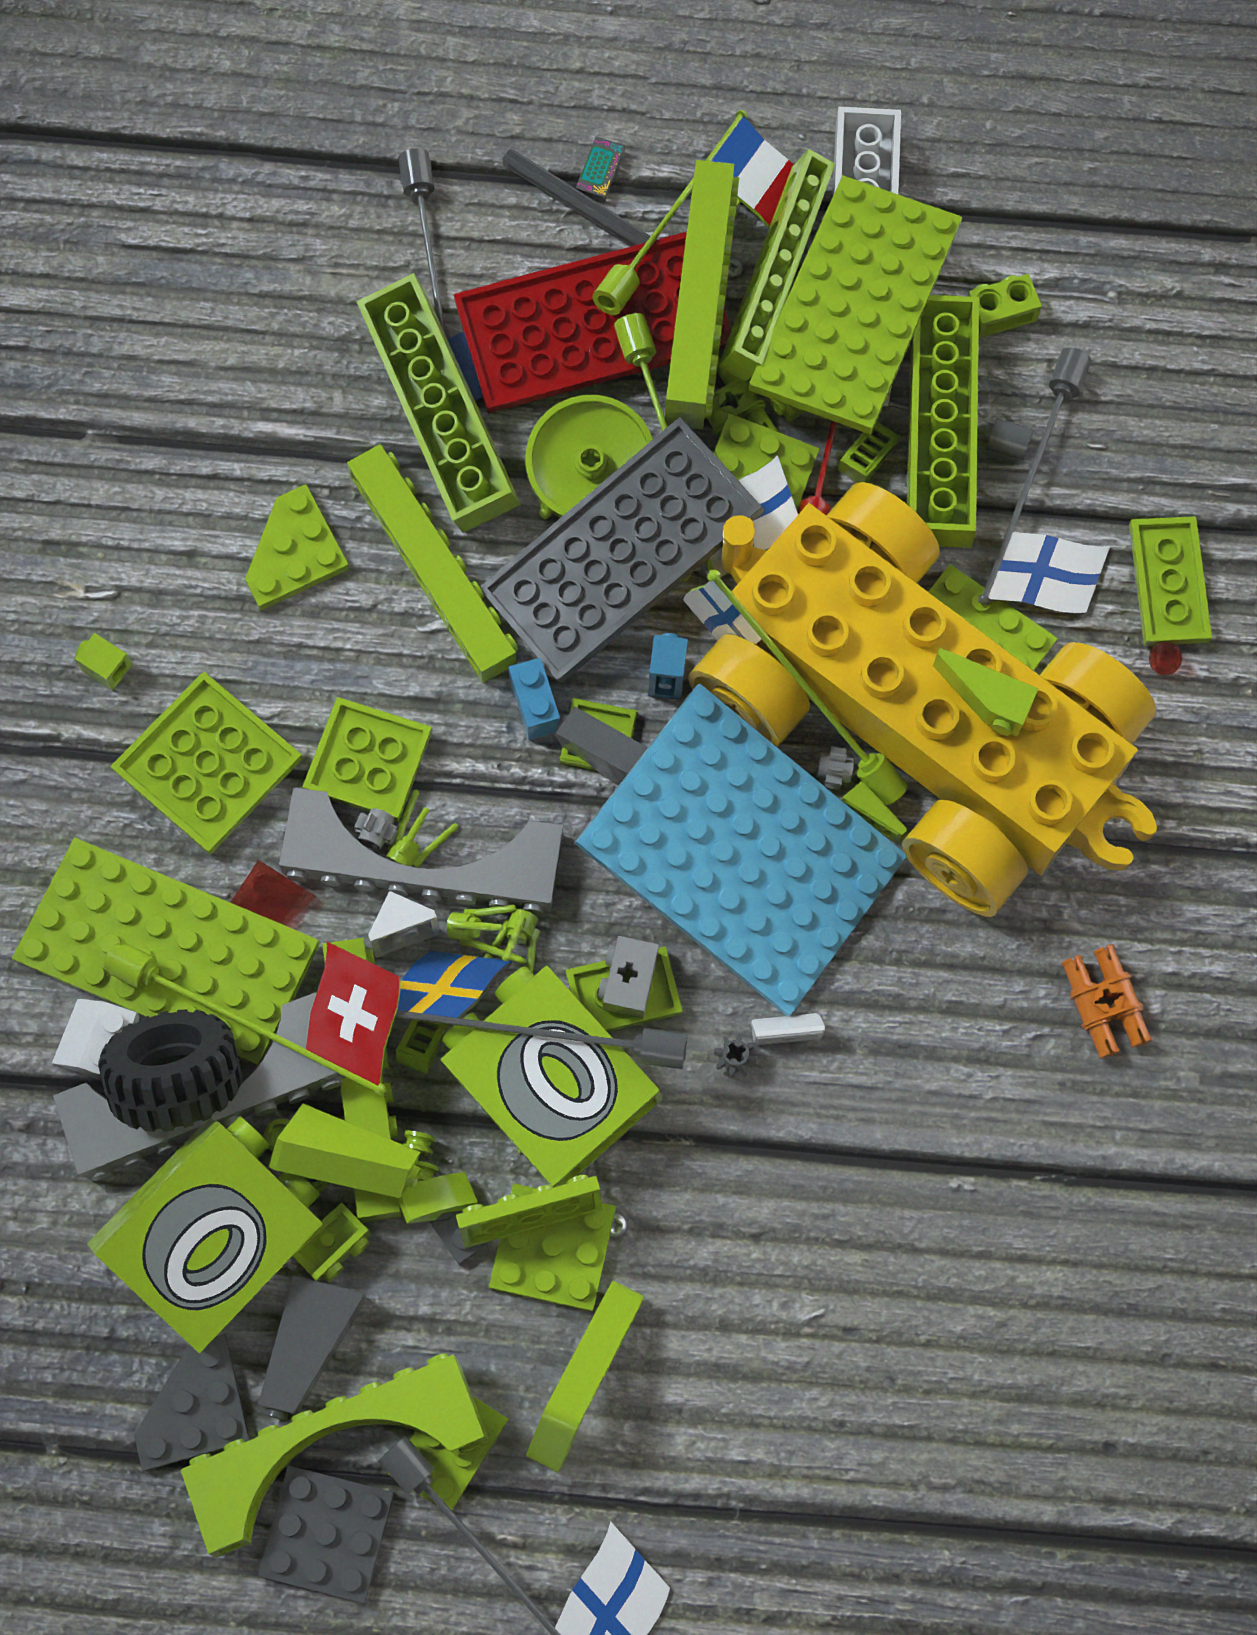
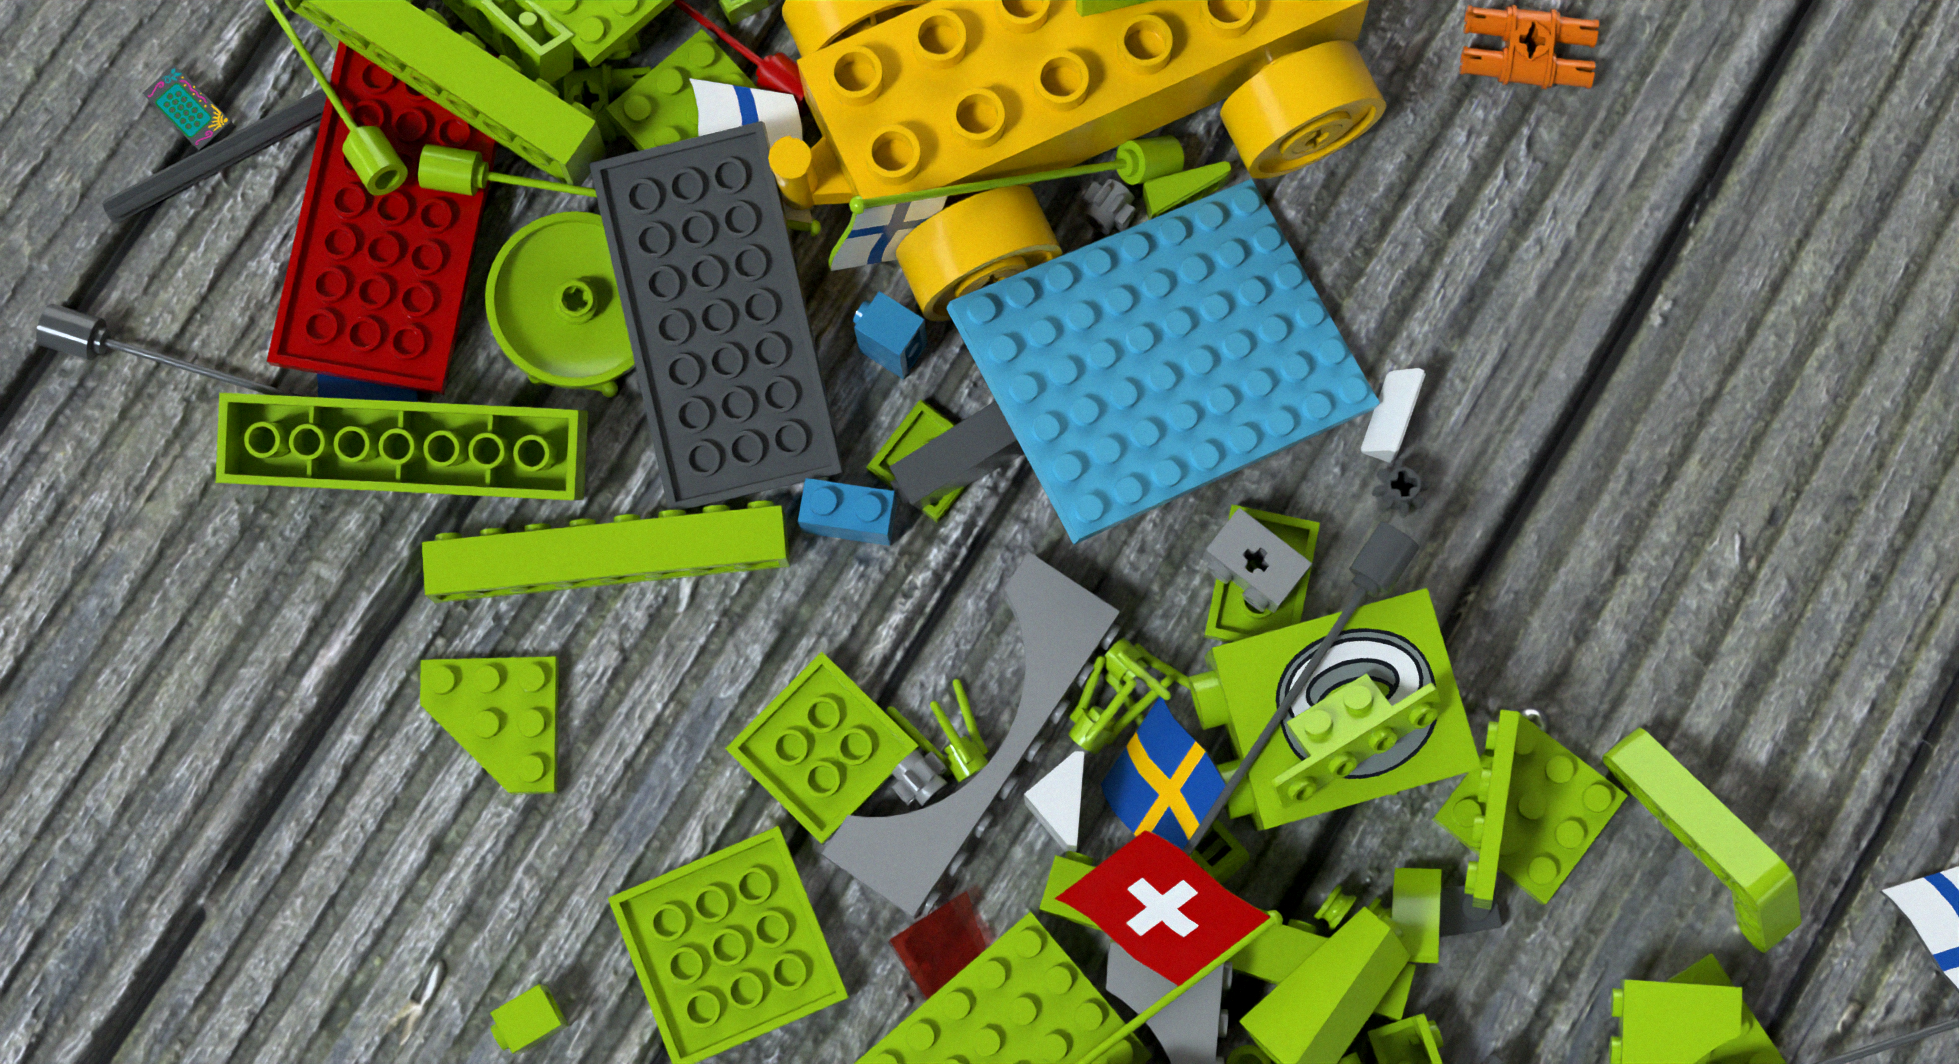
camera: 55 degrees left, 5 degrees up
none -> lime bracket [1271,673,1443,809]

